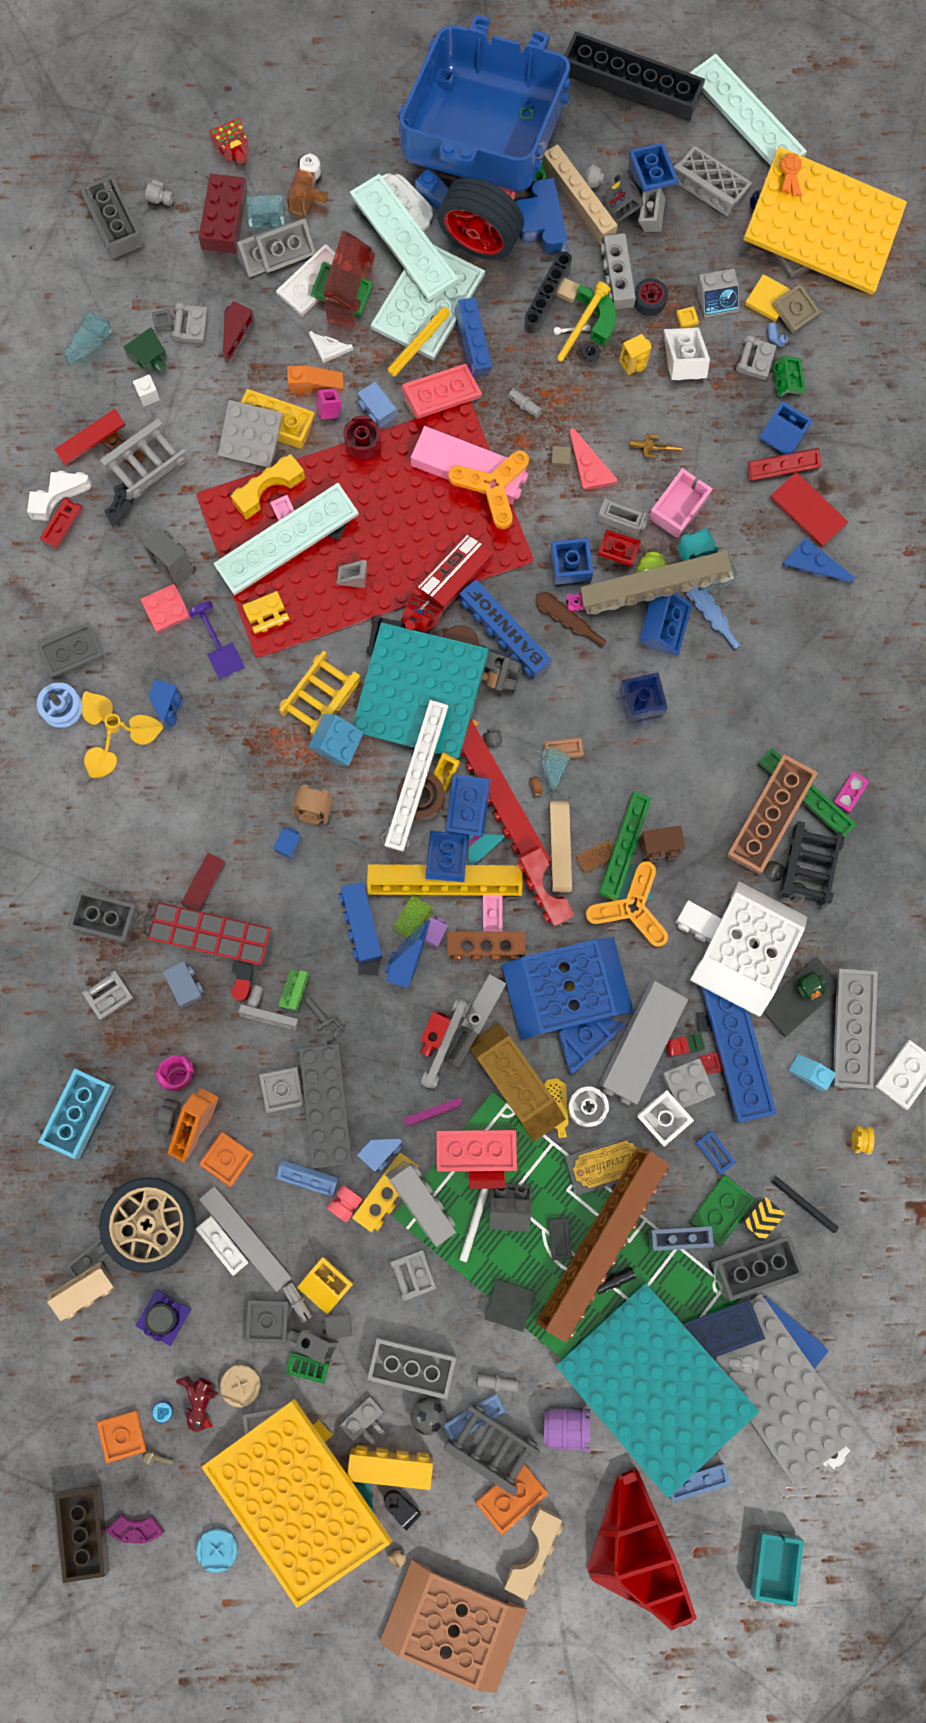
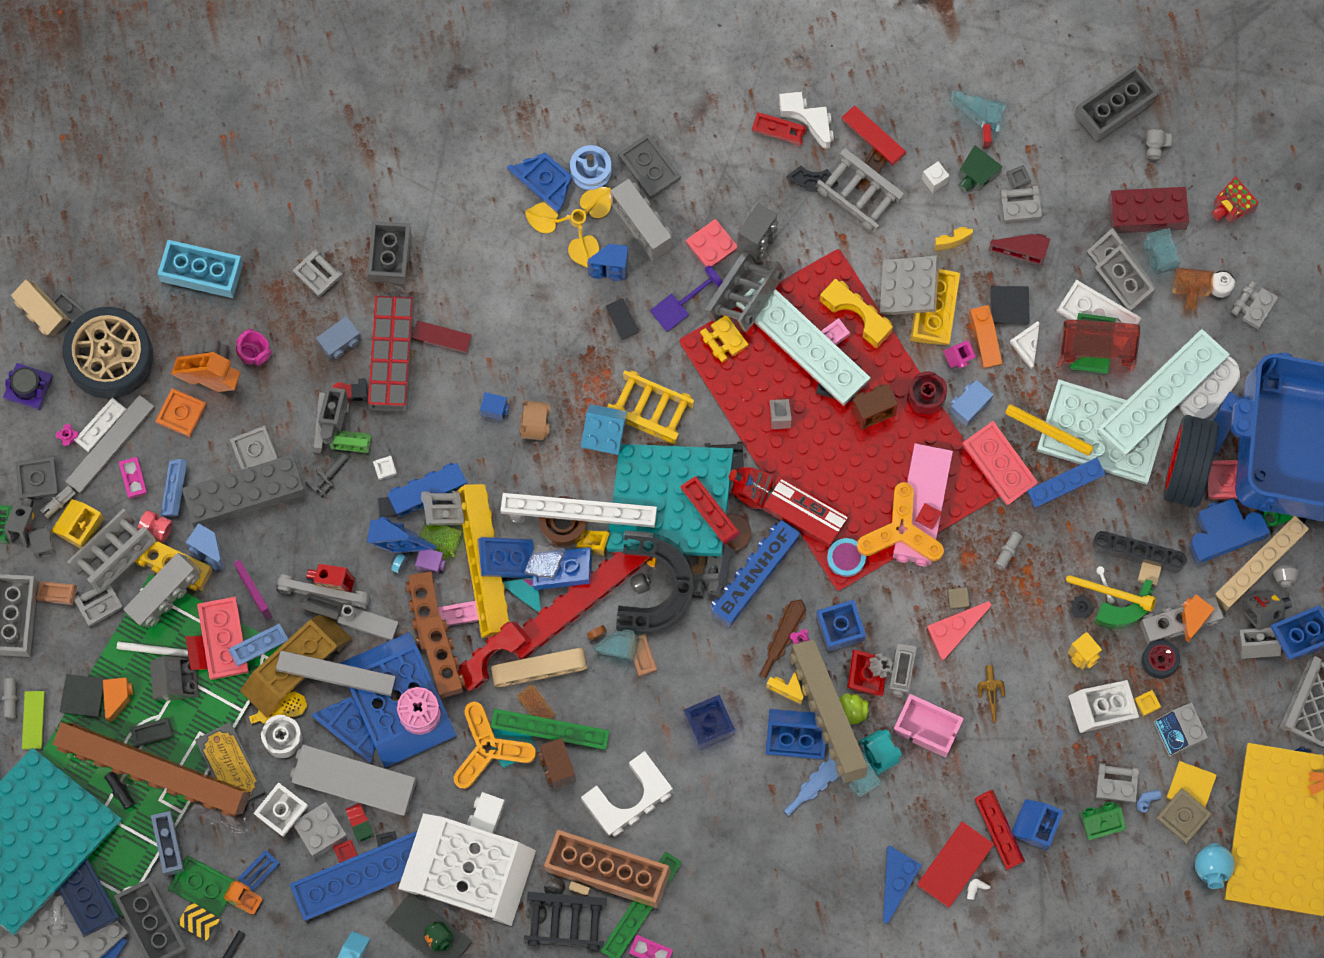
camera: 85 degrees right, 5 degrees down
none -> lime tile [22,691,45,750]
none -> nougat tile [36,581,77,605]
none -> dark pink plate [56,424,79,446]
none -> light grey fence [67,509,156,594]
none -> orange slope [103,678,133,722]
none -> dark pink piece [119,457,148,499]
none -> orange animal [224,881,262,914]
none -> medium blue plate [228,623,288,667]
none -> light grey tile [276,651,396,696]
none -> dark grey brick [318,387,349,444]
none -> white tile [373,456,397,480]
none -> medium azure tile [392,553,407,573]
none -> bright pink wheel [397,687,441,735]
none -> dark orange brick [418,615,465,699]
none -> light grey plate [421,491,464,526]
none -> blue wing [507,153,572,214]
none -> clear piece [524,544,566,579]
none -> tan tile [569,881,590,896]
none -> white arch [581,751,673,838]
none -> black tile [606,298,639,340]
none -> light grey brick [610,179,673,262]
none -> black piece [616,530,694,632]
none -> red tile [680,476,740,545]
none -> dark grey fence [704,251,785,332]
none -> yellow slope [766,672,804,704]
none -> tile [827,538,866,577]
none -> reddish brown brick [851,384,898,430]
none -> light grey gear [869,653,894,678]
none -> red plate [915,503,942,530]
none -> yellow slope [934,227,973,251]
none -> white animal [967,879,991,900]
none -> red tile [982,124,992,149]
none -> black tile [990,286,1030,324]
none -> orange slope [1182,595,1215,643]
none -> medium azure brick [1195,843,1235,889]
none -> light grey plate [1231,281,1278,329]

